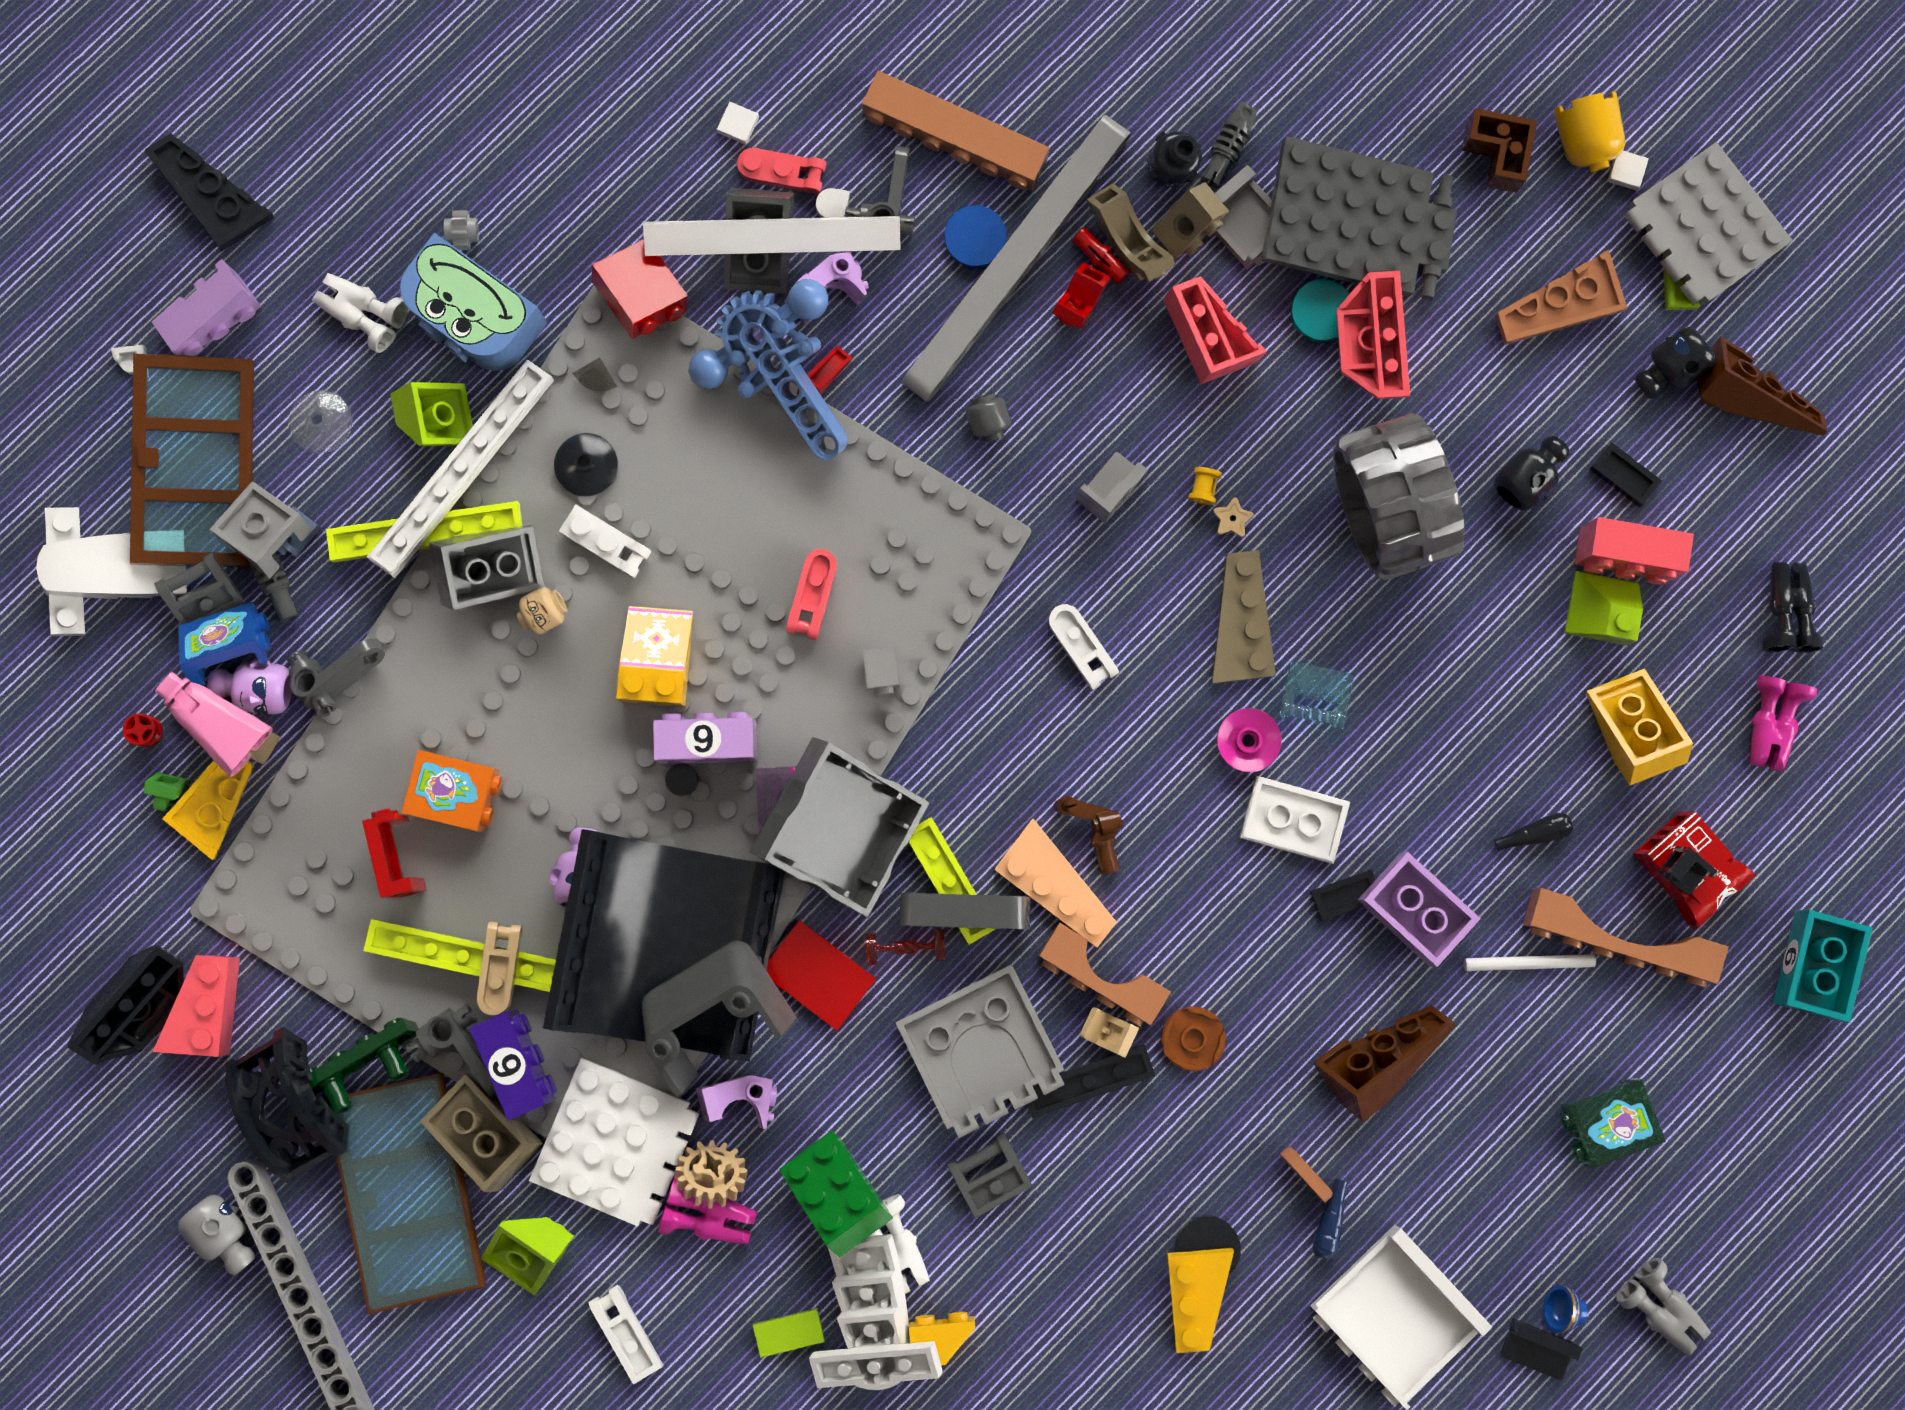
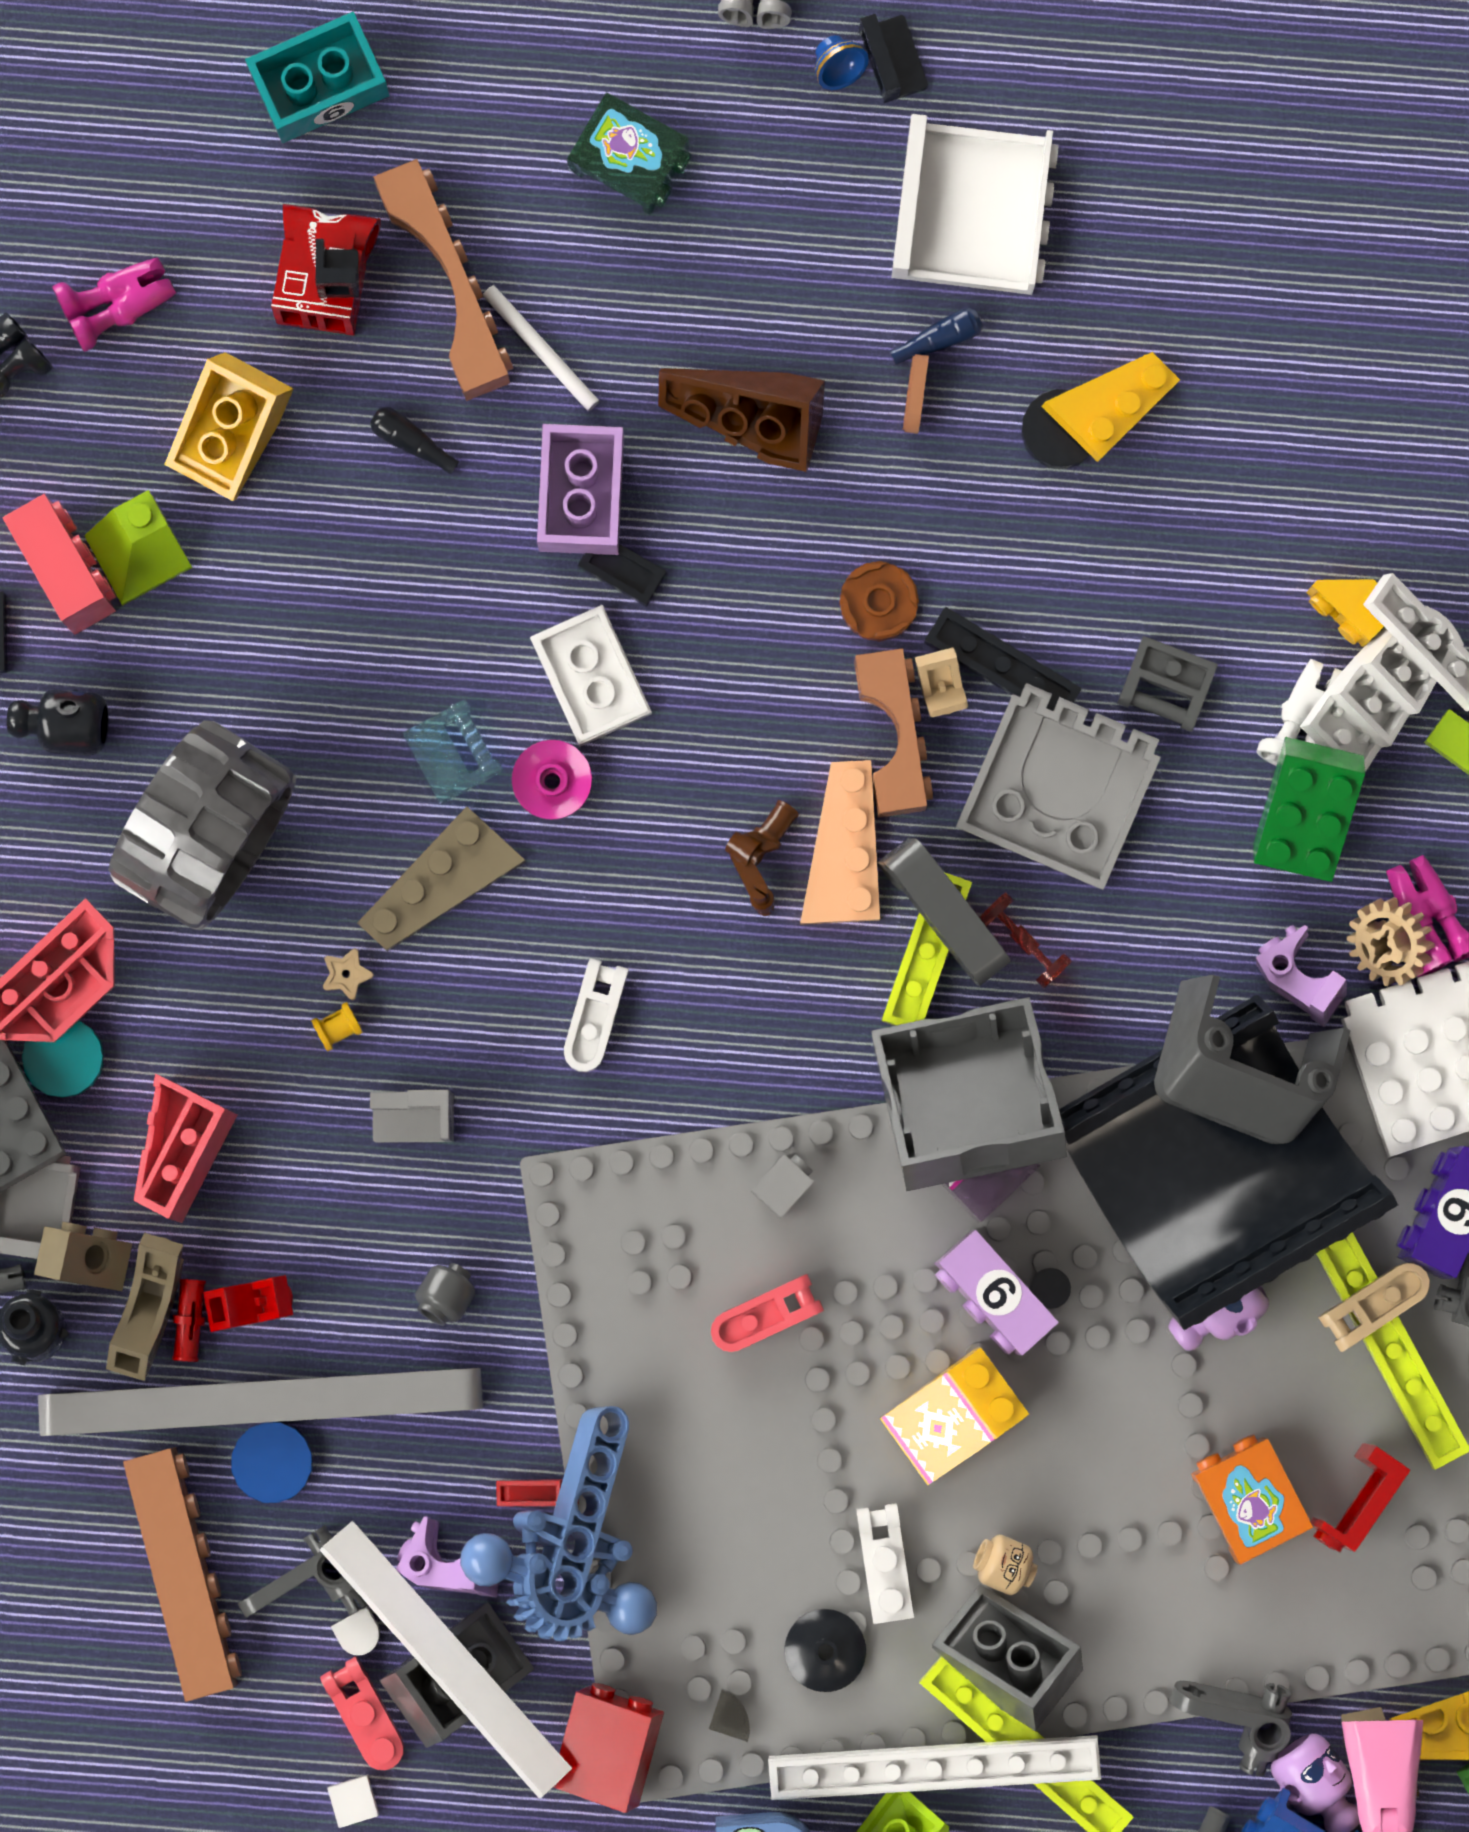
camera: 130 degrees left, 0 degrees up
red tile [767,920,877,1031] -> none

